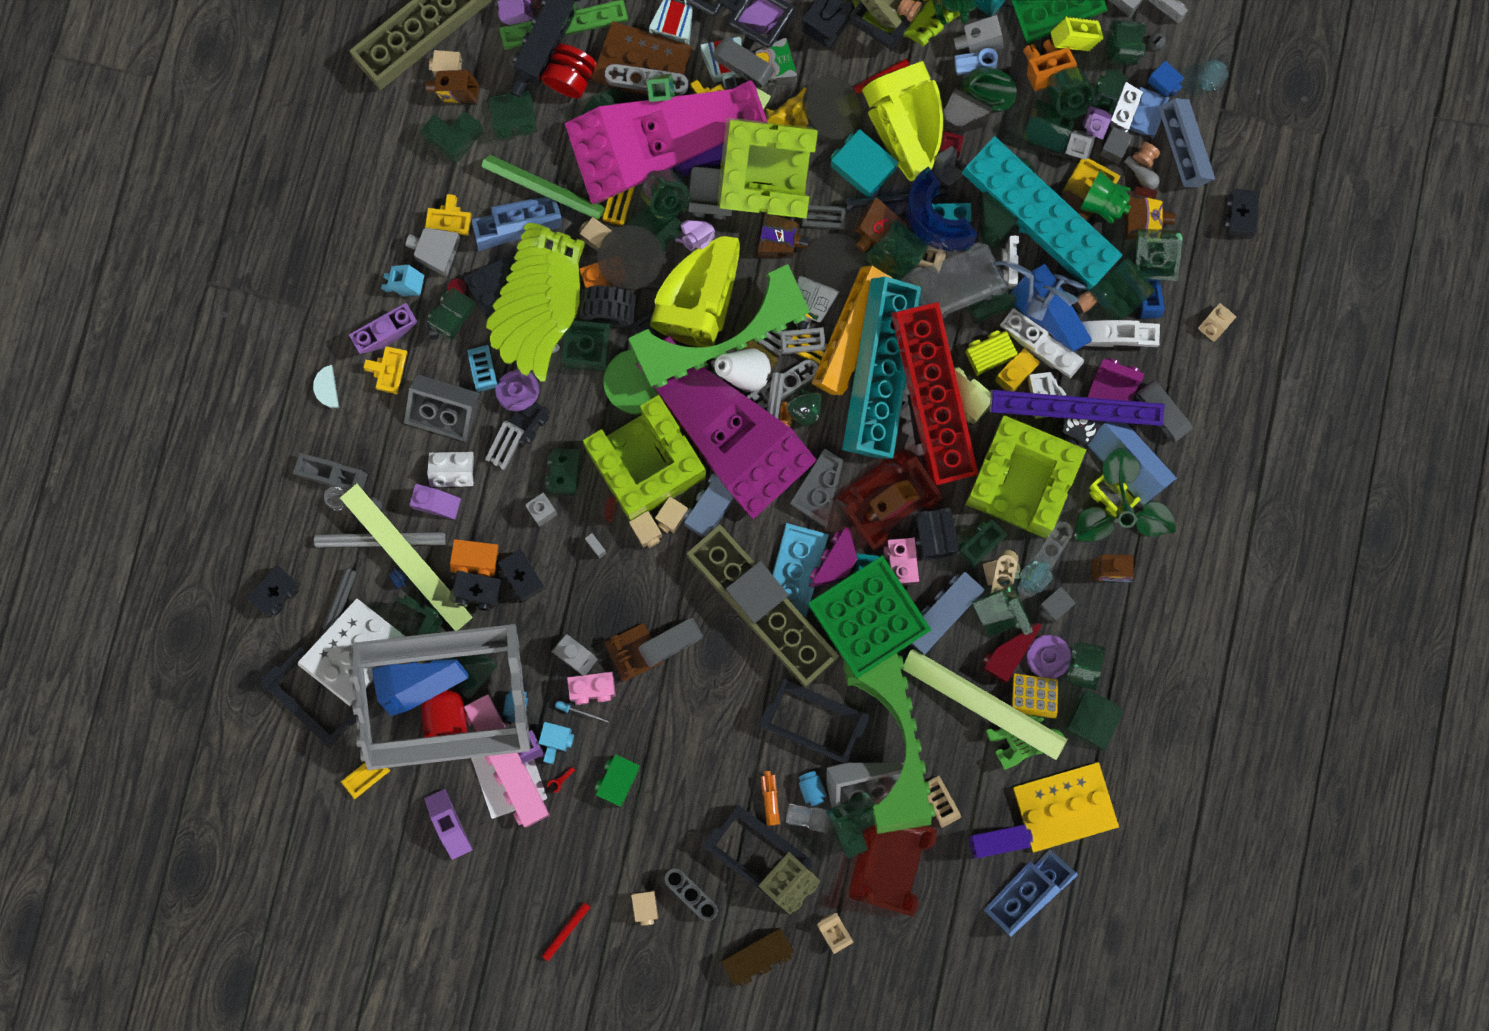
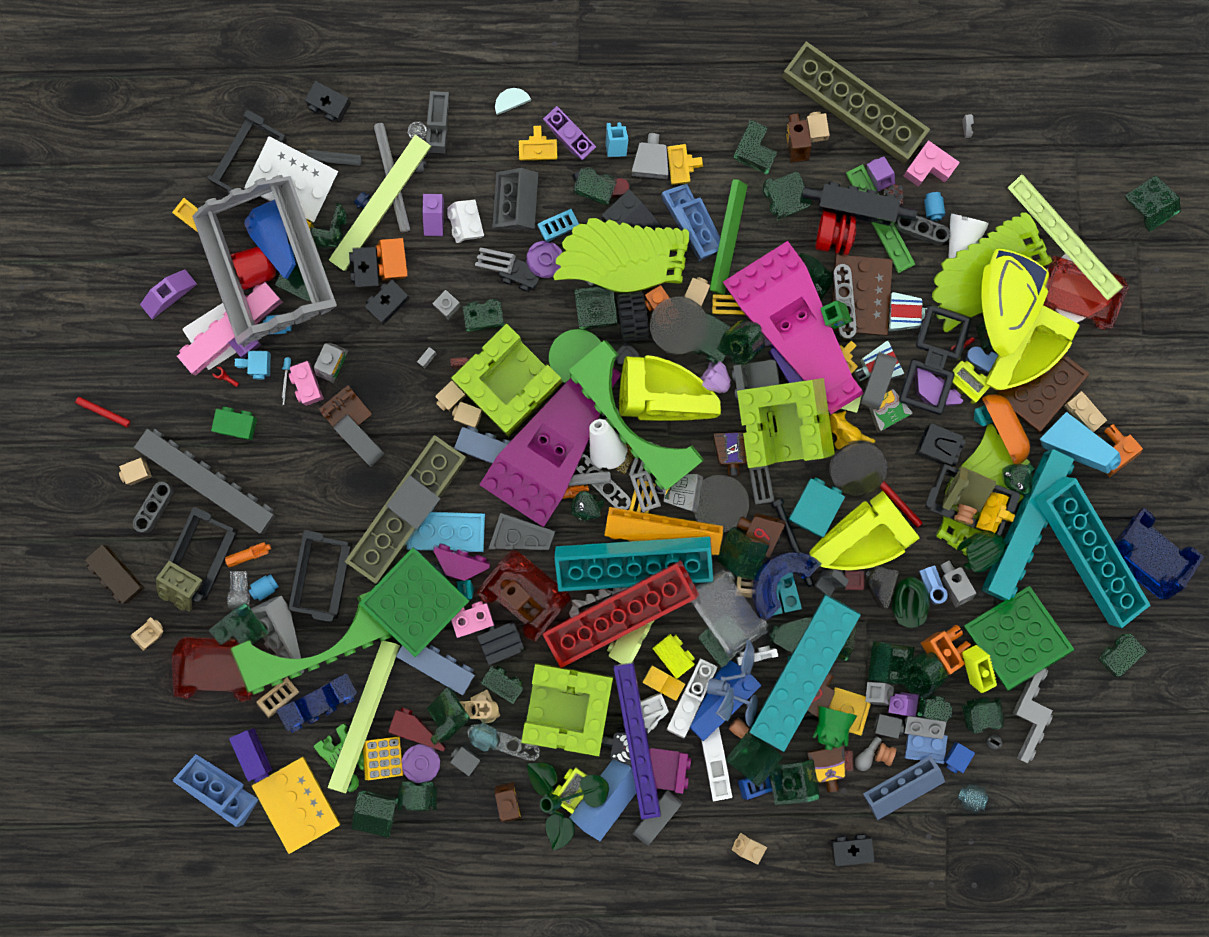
camera: 80 degrees right, 5 degrees up
none -> dark grey brick [134,428,277,535]
none -> clear blue brick [276,673,357,733]

